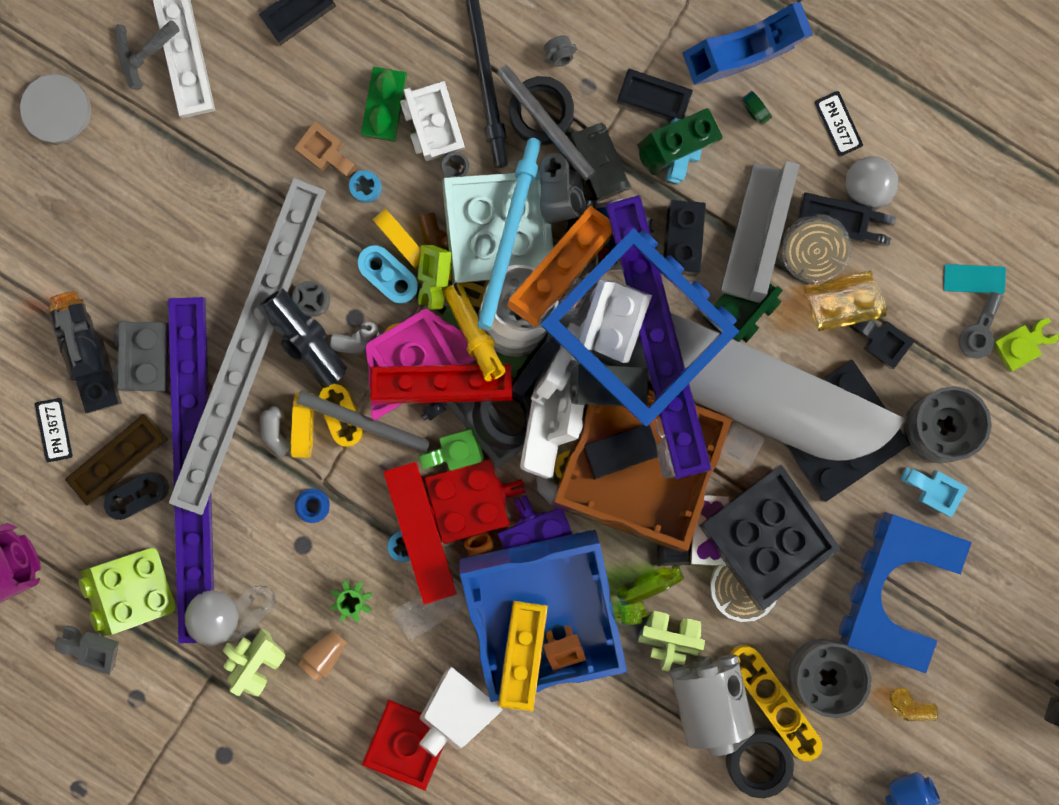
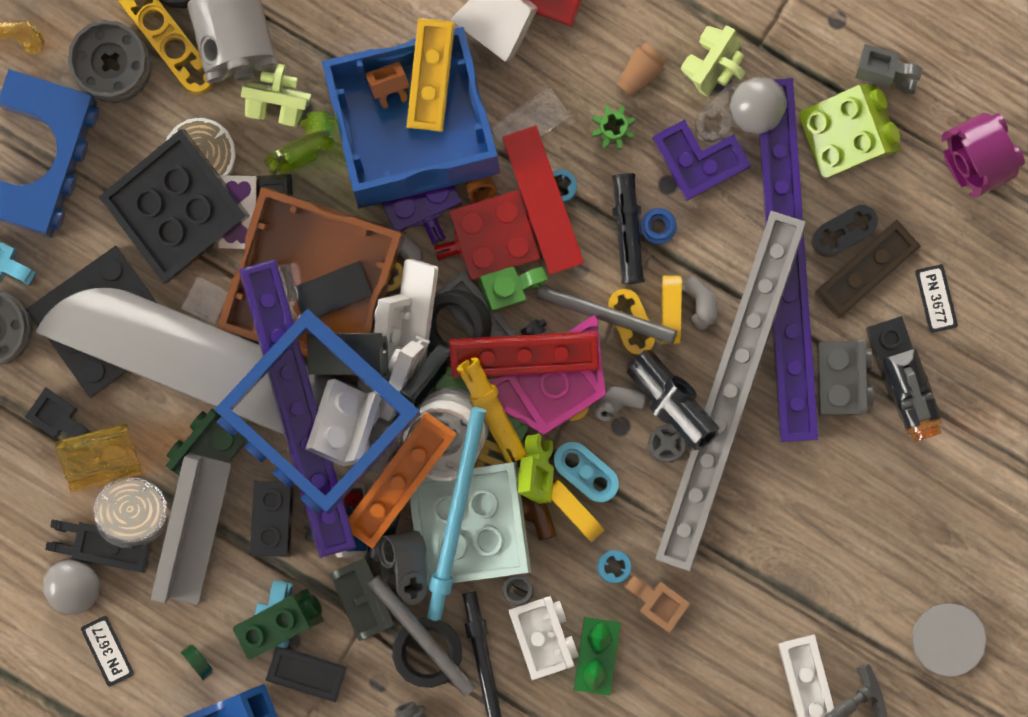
camera: 175 degrees right, 5 degrees down
none -> black pin [612,173,645,284]
none -> dark purple plate [652,119,751,202]

